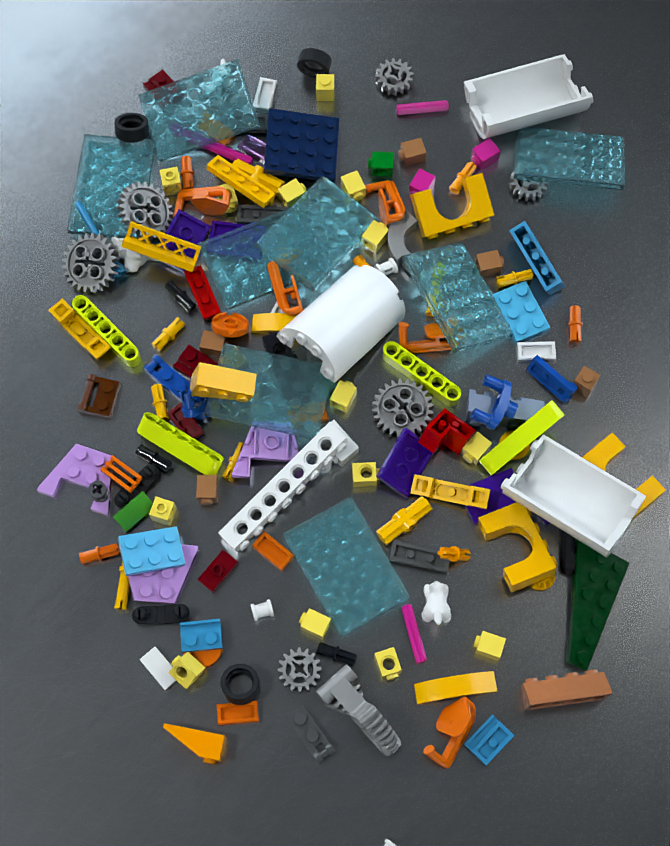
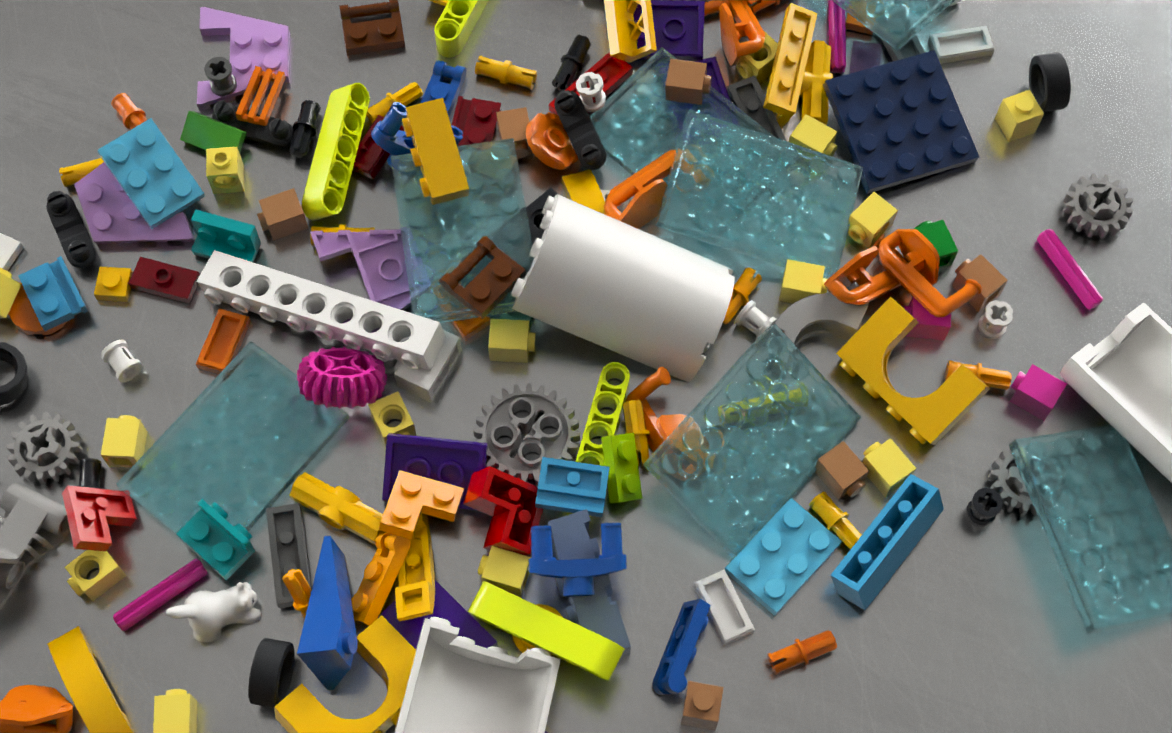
camera: 65 degrees right, 5 degrees down
none -> plate [62,485,137,551]
none -> yellow plate [94,267,133,302]
none -> teal bracket [176,499,255,581]
none -> teal bracket [191,209,261,262]
none -> black tyre [248,638,295,708]
none -> dark pink gear [297,346,387,410]
none -> blue wedge [297,536,358,690]
none -> light orange plate [351,531,411,626]
none -> light orange plate [379,470,464,539]
none -> reddish brown plate [439,236,526,319]
none -> dark azure plate [535,457,610,517]
none -> black piece [554,90,607,170]
none -> white bush [576,72,606,112]
none -> lime plate [601,433,643,503]
none -> yellow axle [623,400,651,466]
none -> medium nougat brick [665,59,712,105]
none -> light yellow brick [862,438,916,498]
none -> orange piece [878,229,982,317]
none -> black bush [966,488,1003,527]
none -> white bush [978,300,1013,339]

